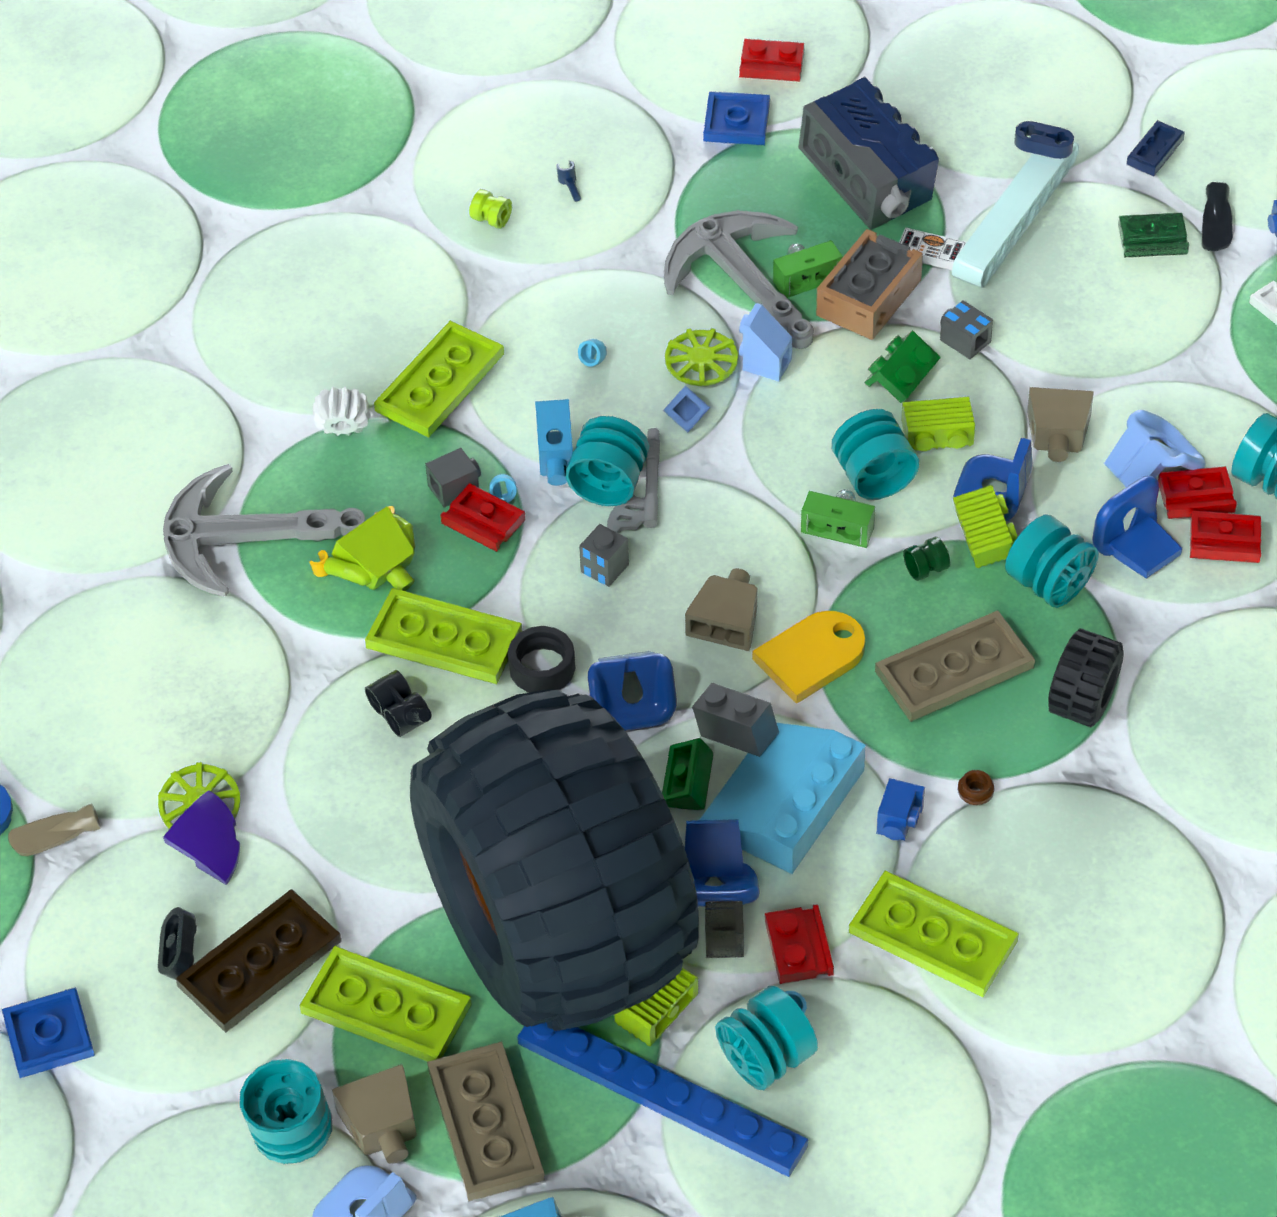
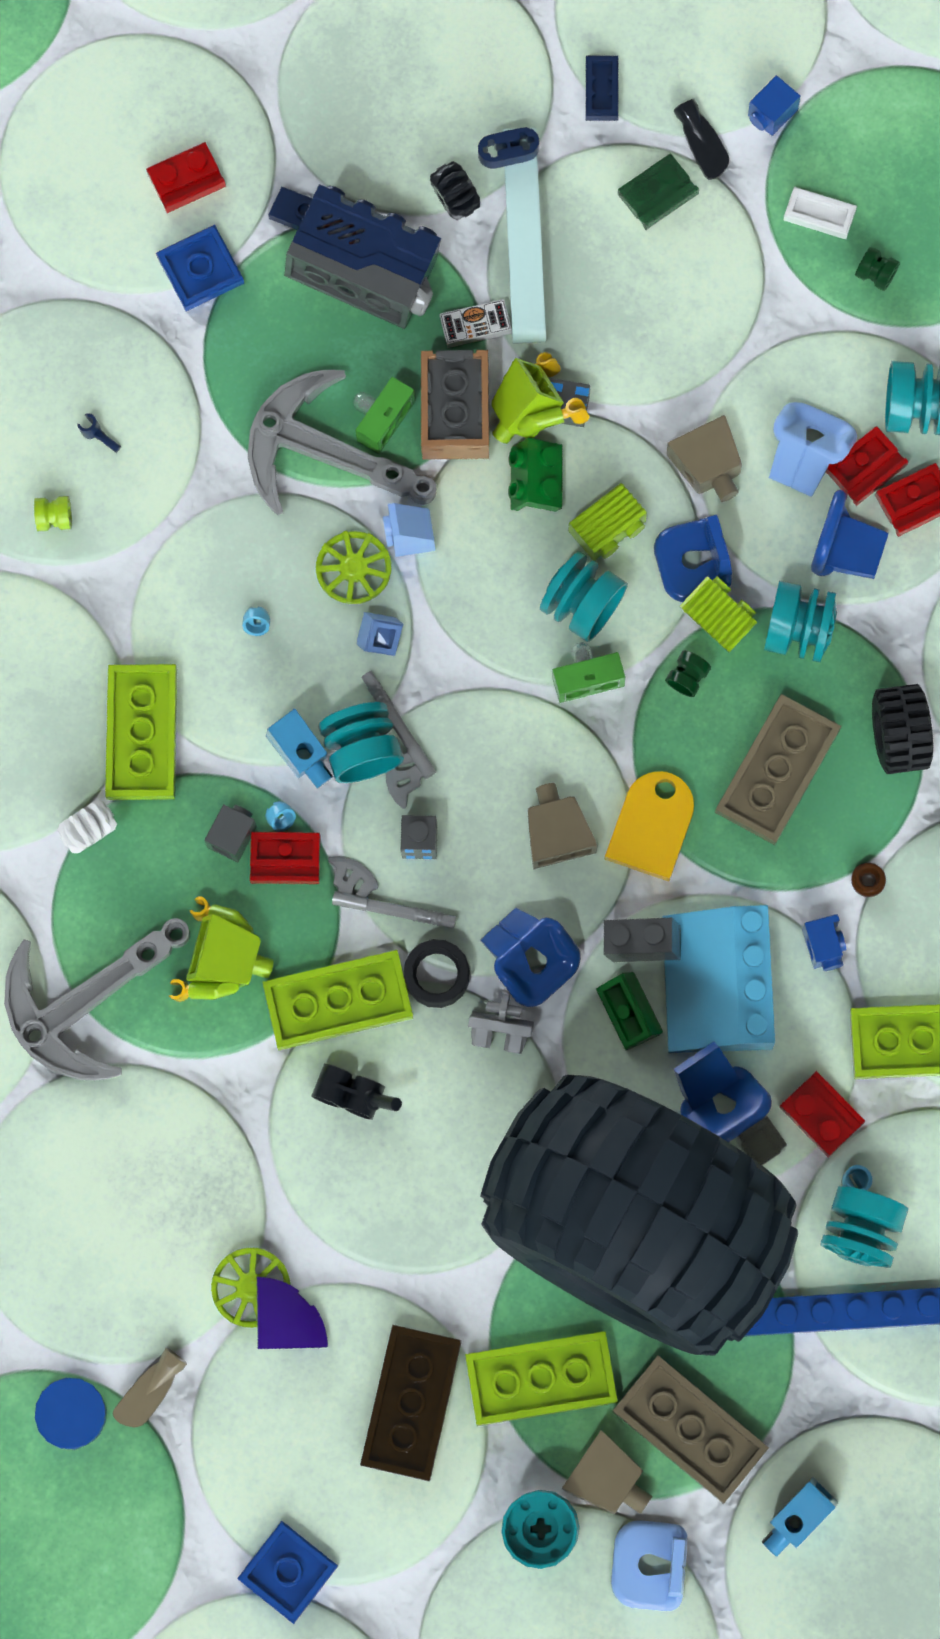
camera: 30 degrees left, 25 degrees up
black plate [158,907,197,980] -> none
none -> light grey piece [328,856,456,928]
none -> black gear [430,161,480,221]
none -> lime torso [491,352,589,444]

